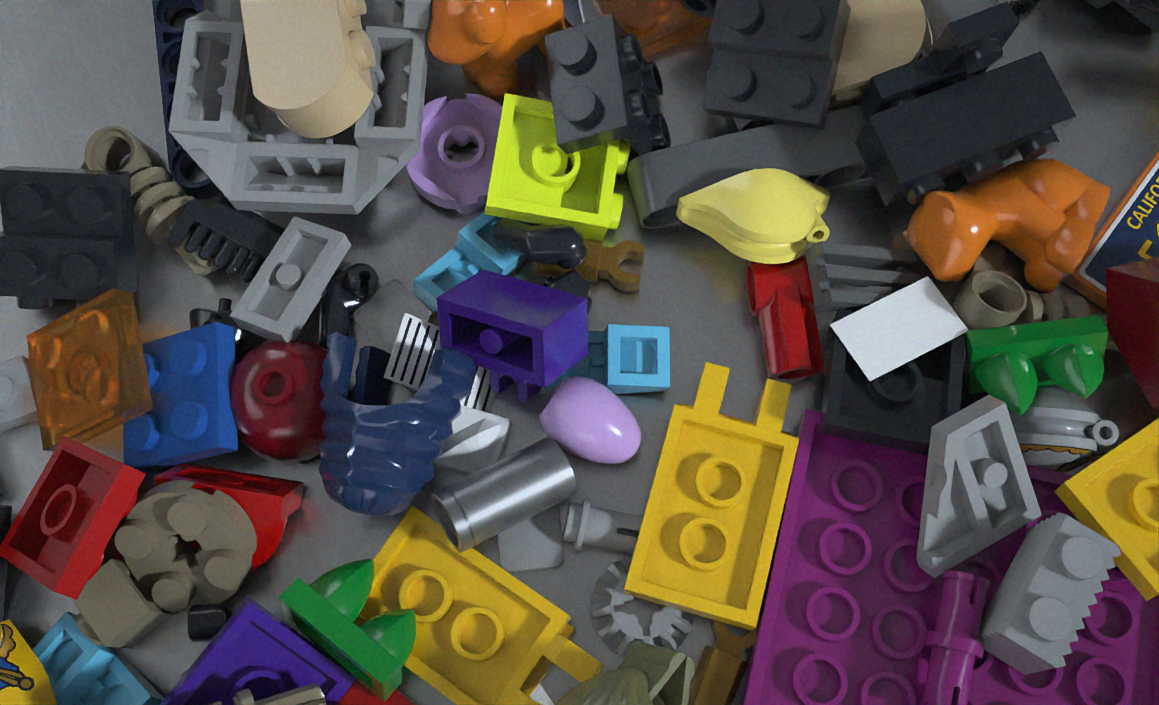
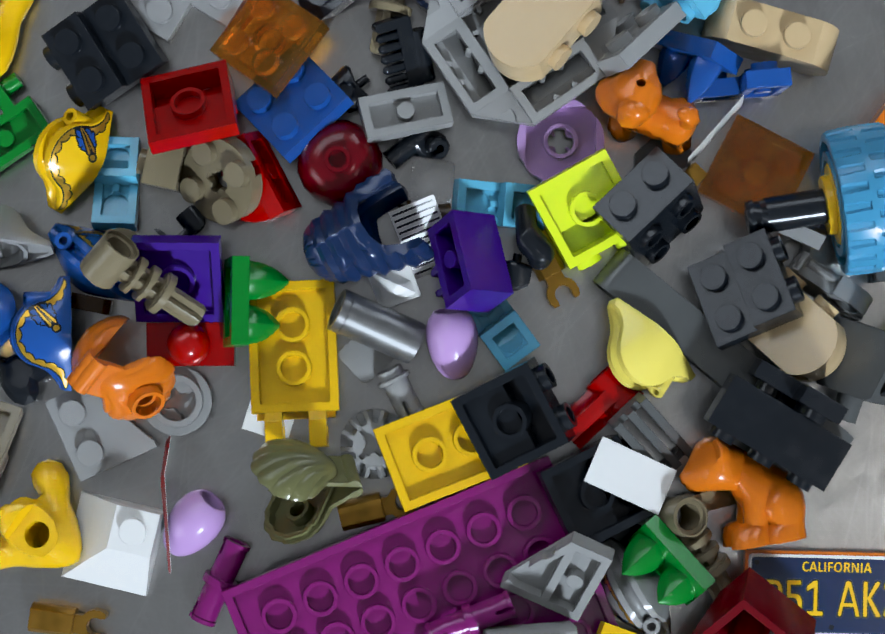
camera: 50 degrees right, 15 degrees up
none -> black plate [450,357,578,480]

